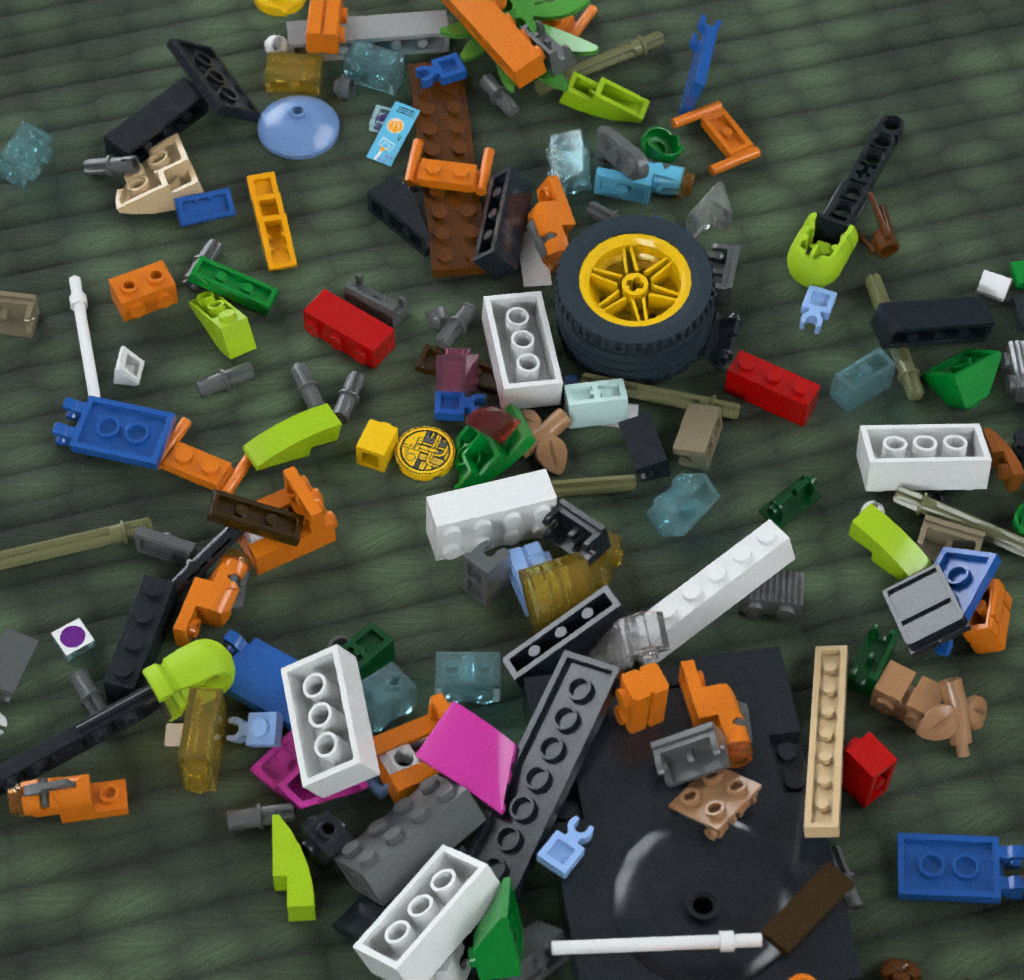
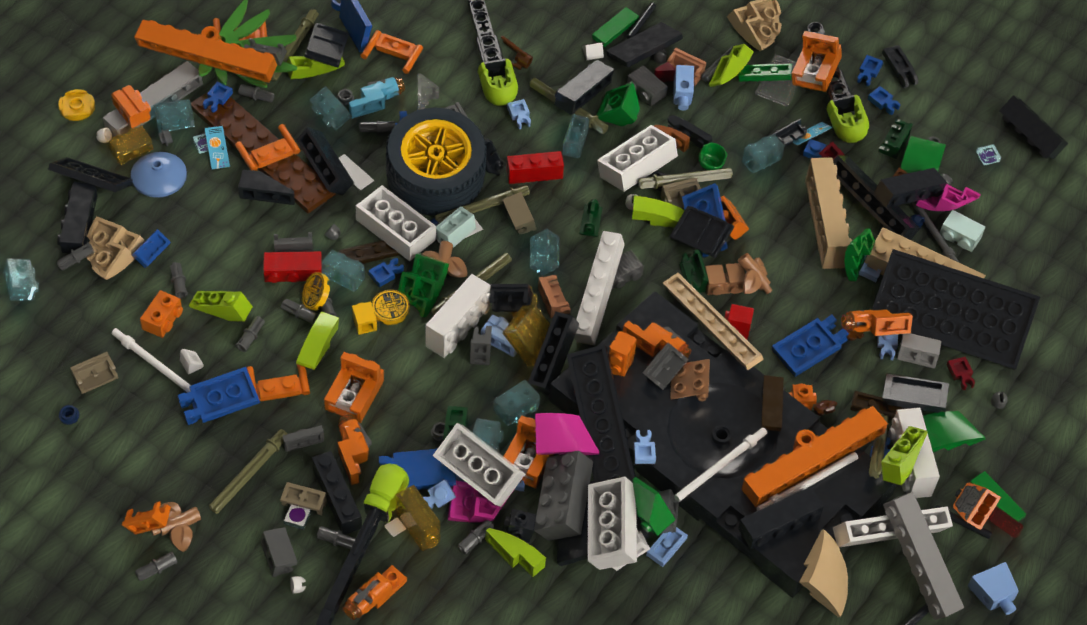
camera: 40 degrees left, 0 degrees up
black pin [170,526,247,597] -> none
green tile [188,255,280,315] -> none
dark brown tile [206,489,304,547] -> none
light orange slope [247,171,297,272] -> none
dark grey axle [435,303,478,349] -> none
clear pink brick [436,348,479,392] -> none
clear red brick [465,406,521,444] -> none
orange plate [526,175,576,273] -> none
clear slope [587,611,670,670] -> none
dark grey plate [596,126,649,181] -> none
black hinge [618,412,671,482] -> none
green hair [640,126,684,164] -> none
none -> dark tan hinge [280,482,327,515]
none -> yellow tile [302,272,330,311]
none -> black piece [304,23,349,68]
none -> clear light blue brick [322,250,365,292]
none -> nougat hinge [538,275,571,318]
none -> orange brick [788,384,817,410]

